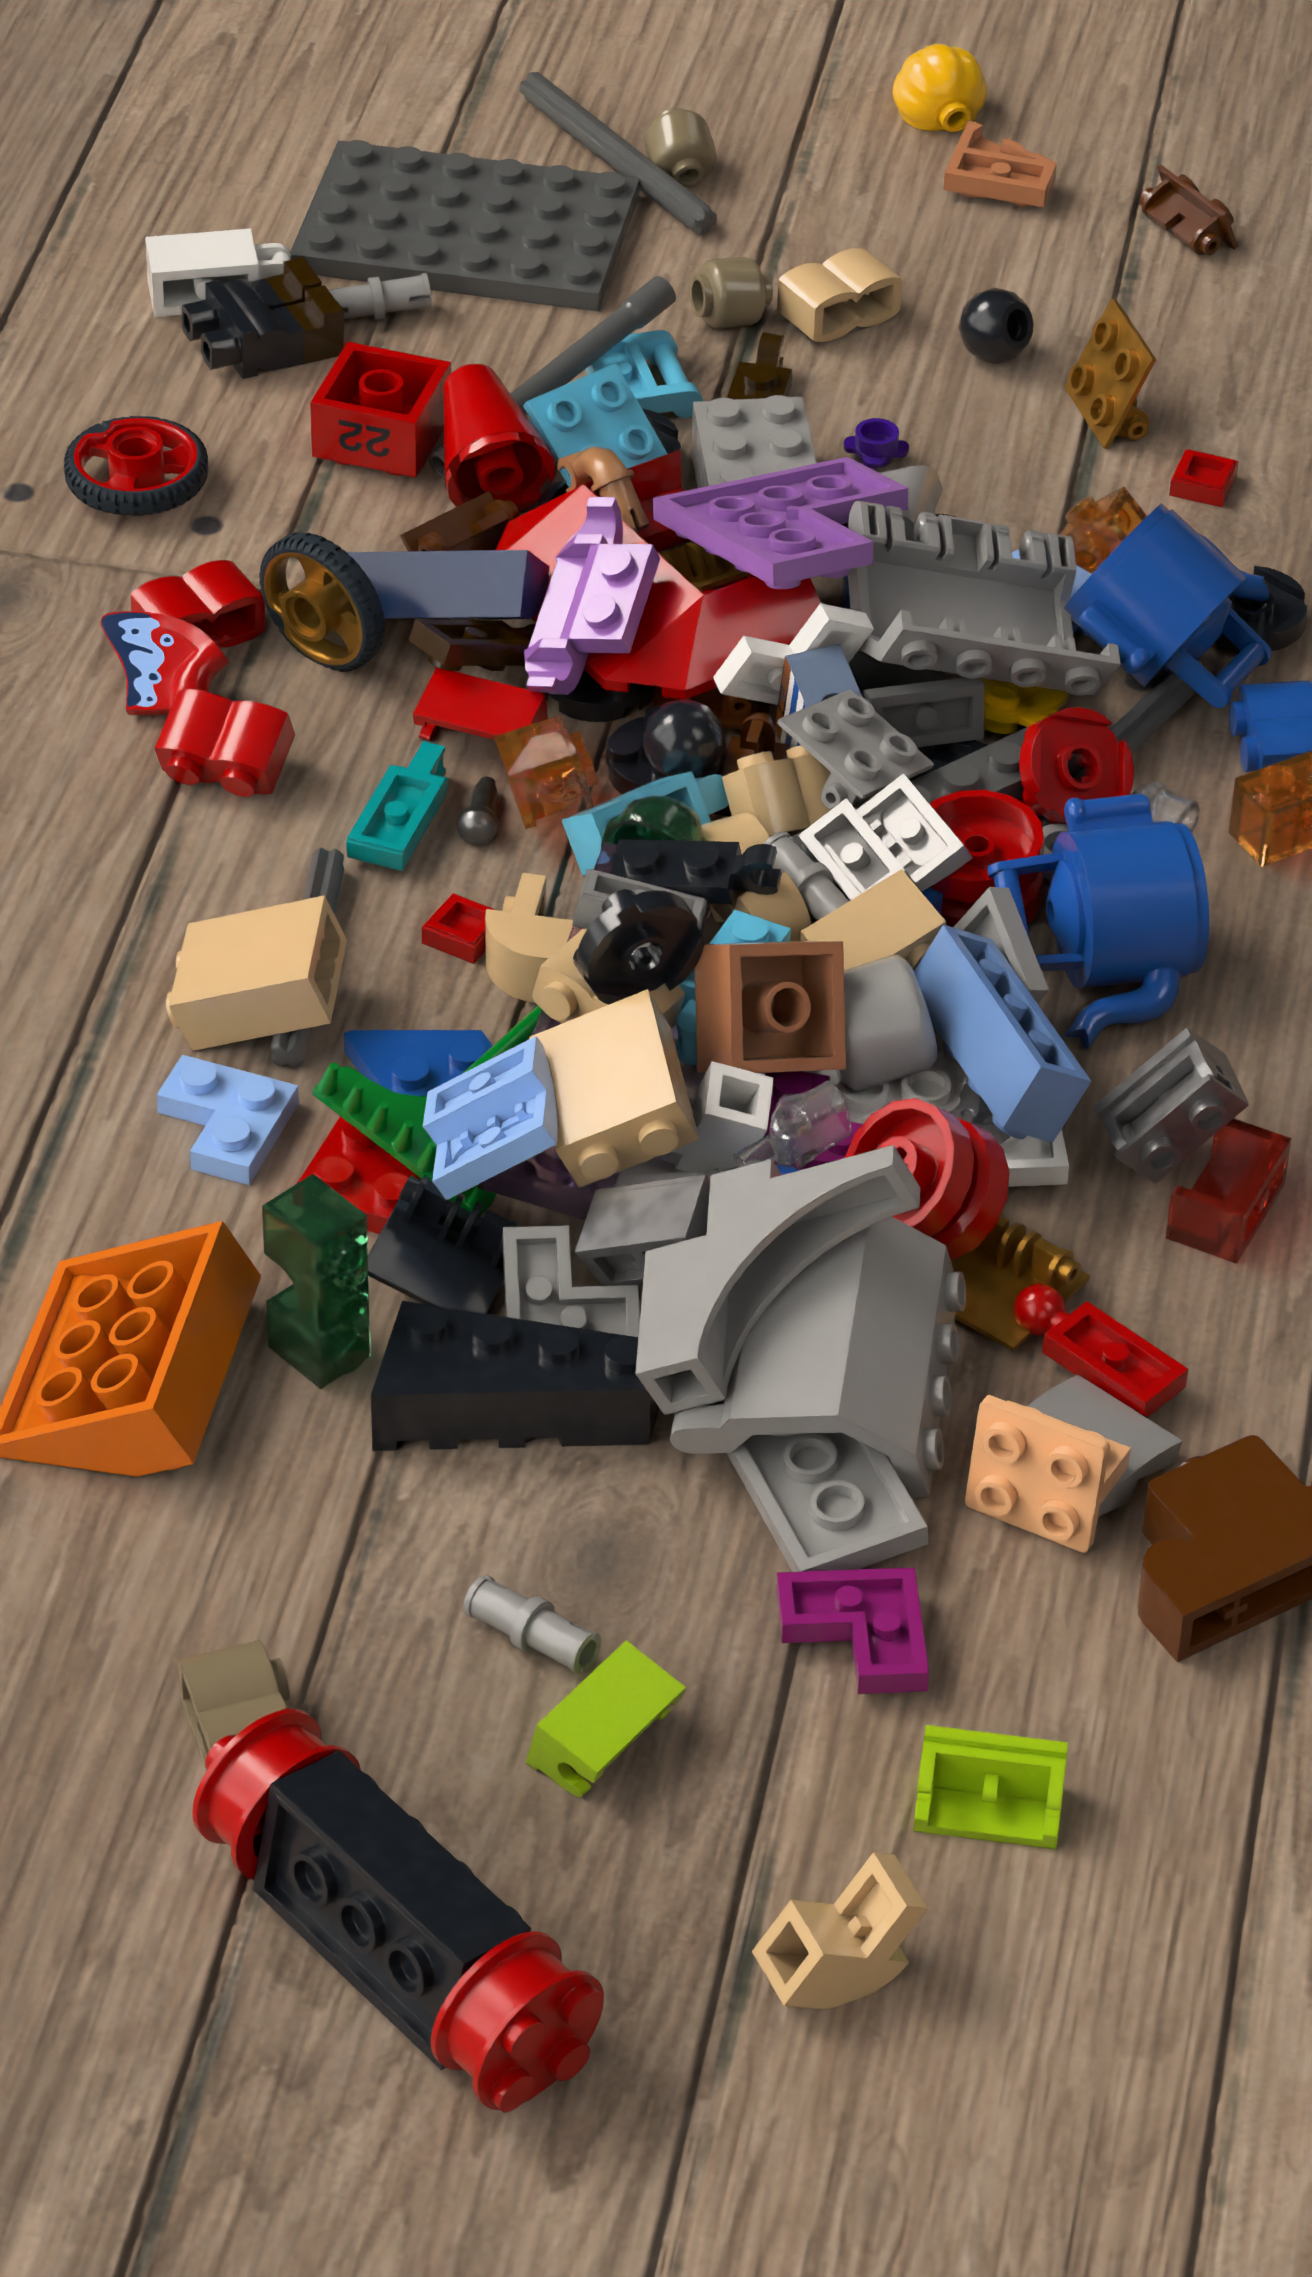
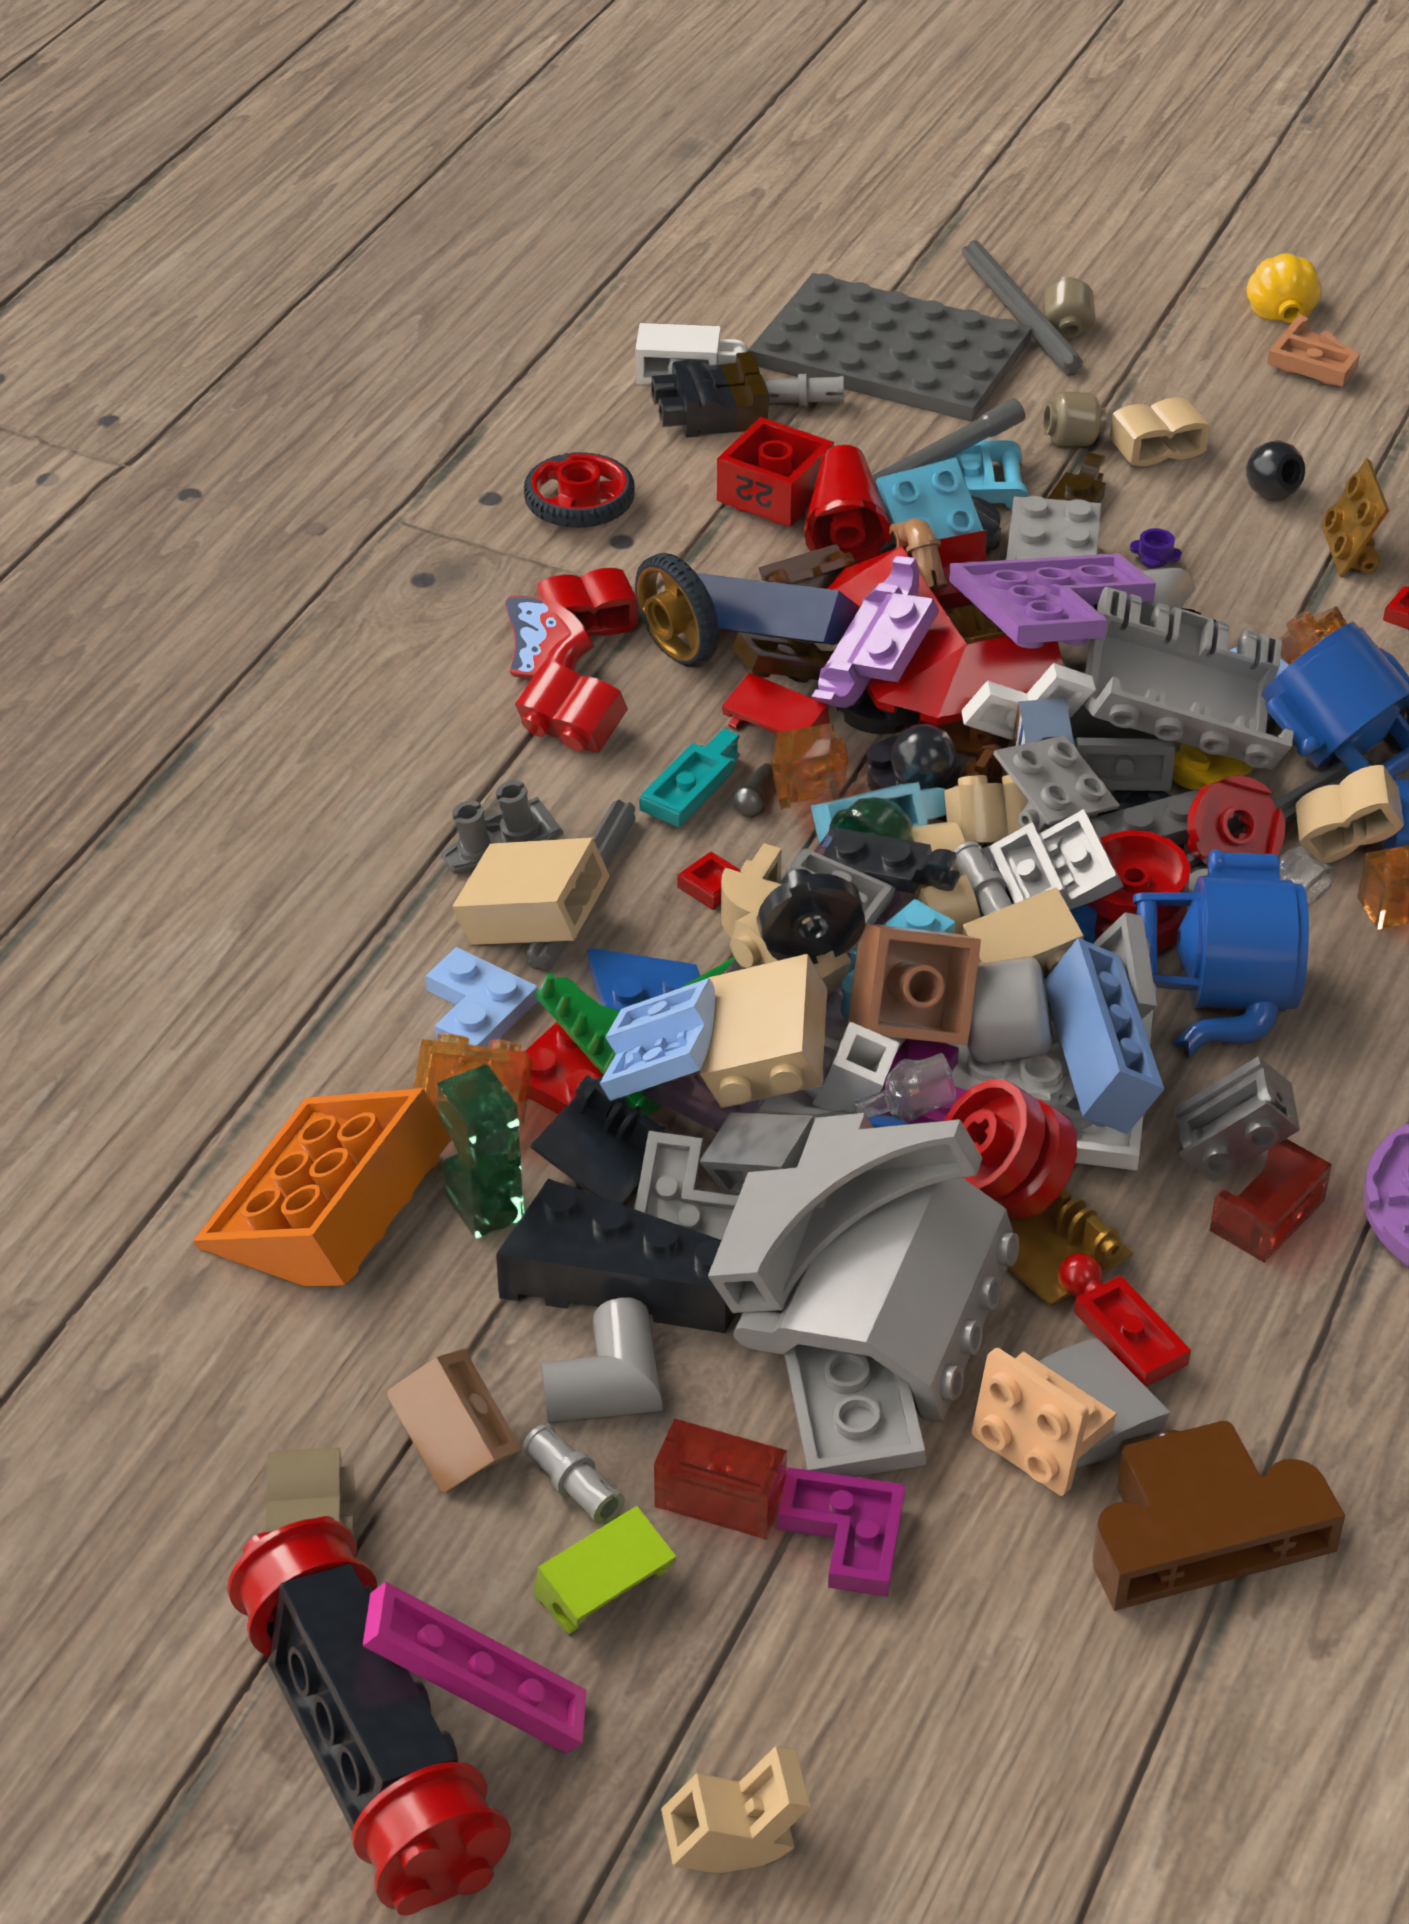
camera: 15 degrees right, 0 degrees up
lime hinge [913,1725,1069,1849] -> none
none -> dark pink plate [363,1582,587,1754]
none -> medium nougat panel [387,1348,522,1493]
none -> clear orange brick [413,1033,534,1124]
none -> dark grey connector [441,780,564,874]
none -> light grey brick [541,1298,663,1423]
none -> clear red panel [654,1418,787,1540]
none -> tan brick [1296,765,1404,864]

